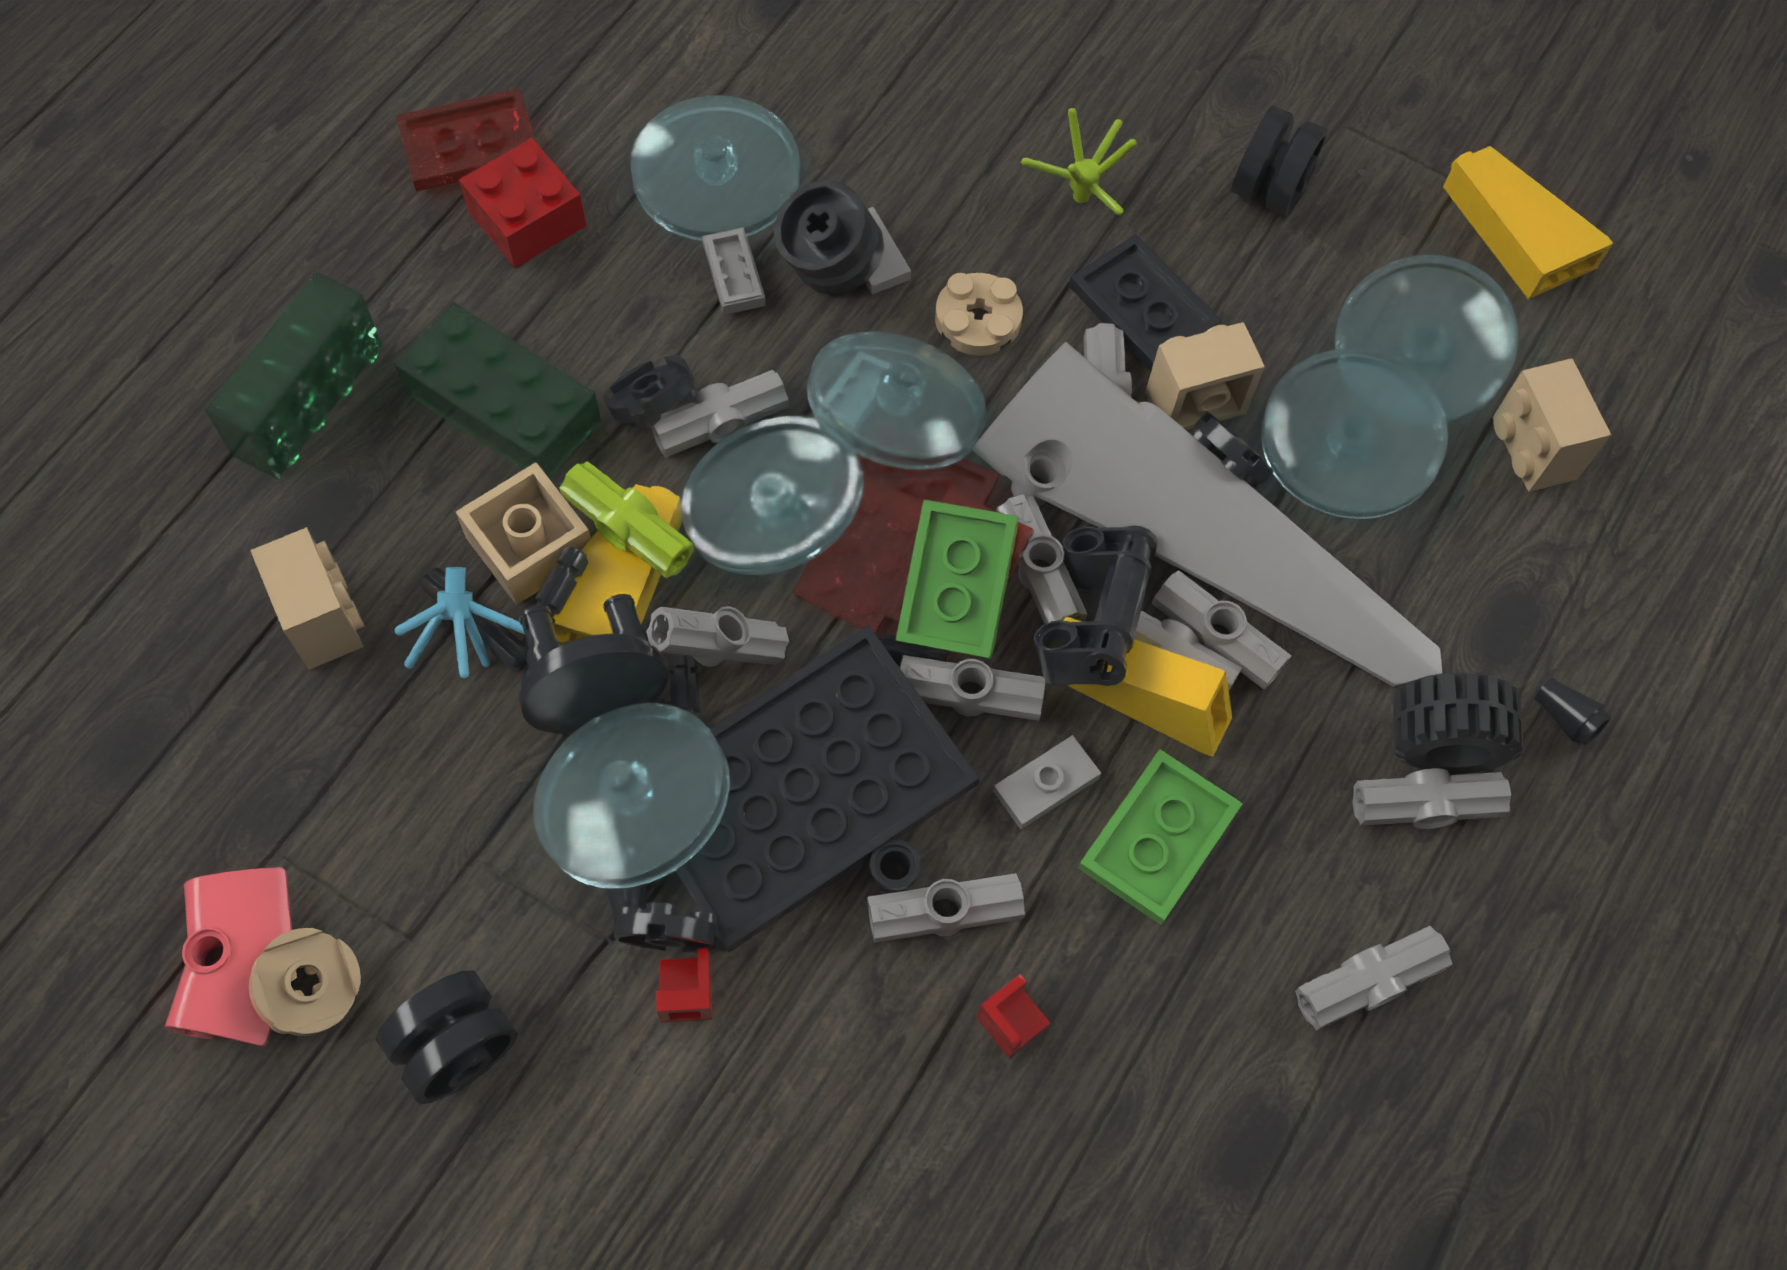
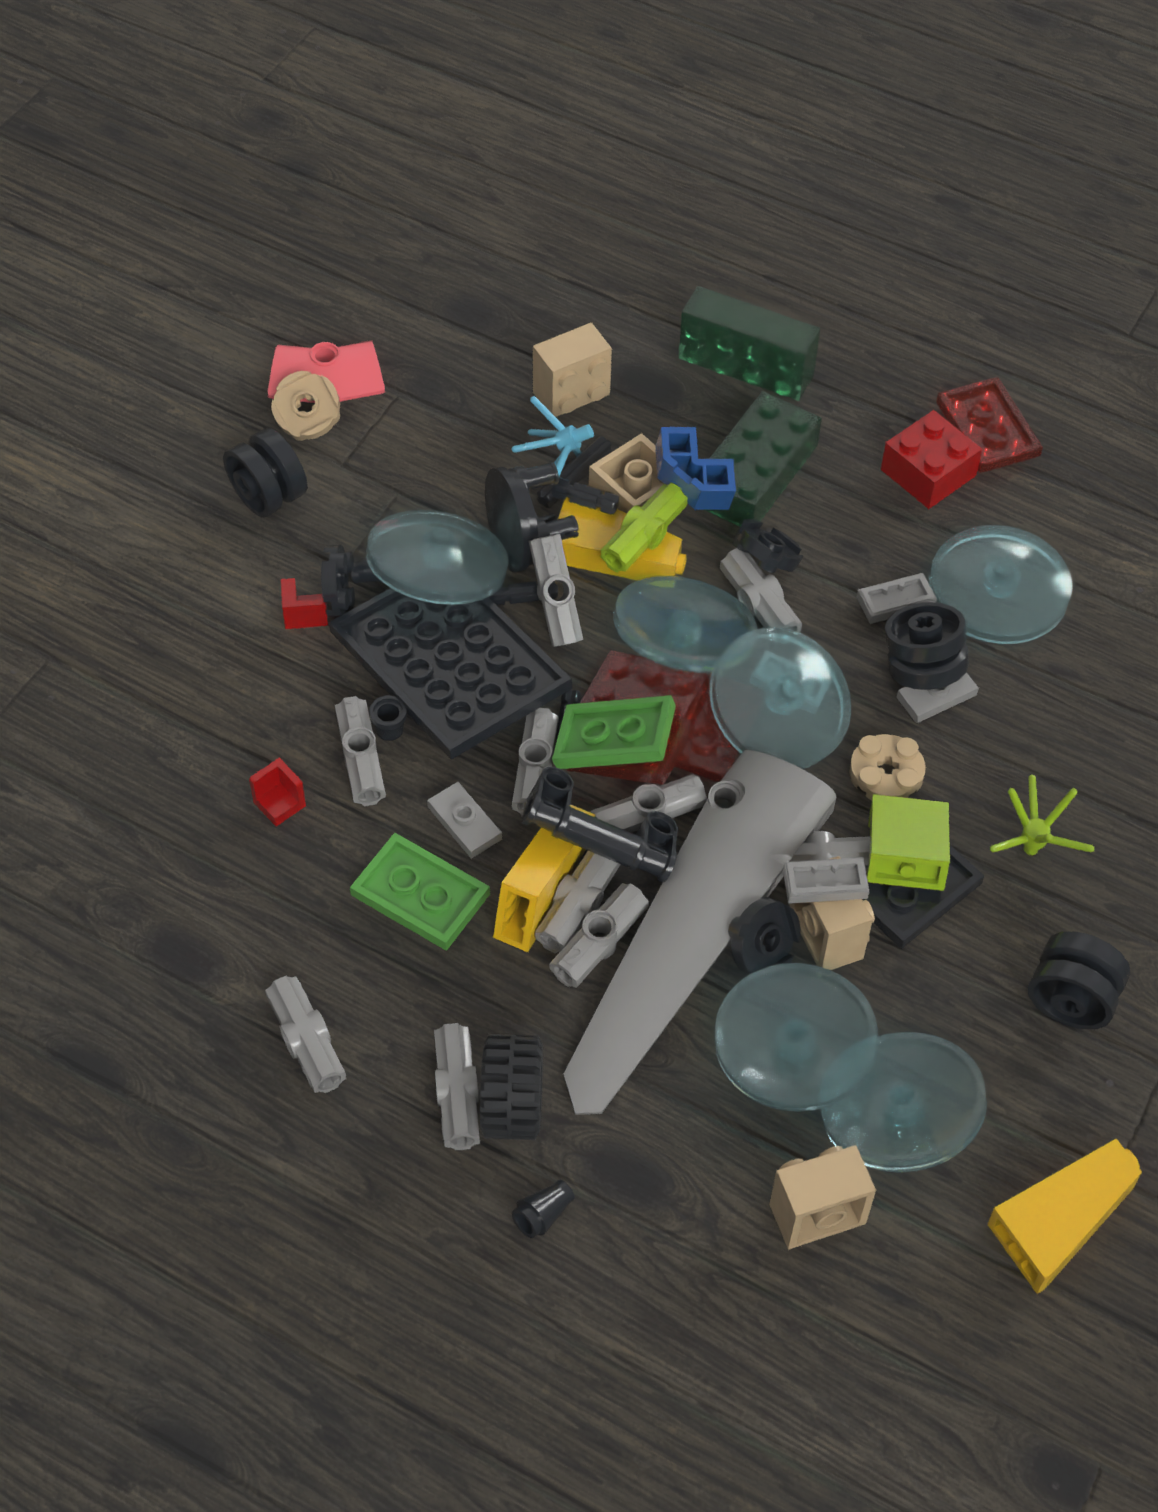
camera: 90 degrees right, 10 degrees down
none -> blue brick [655,427,736,510]
none -> light grey plate [783,857,869,904]
none -> lime panel [867,794,950,891]

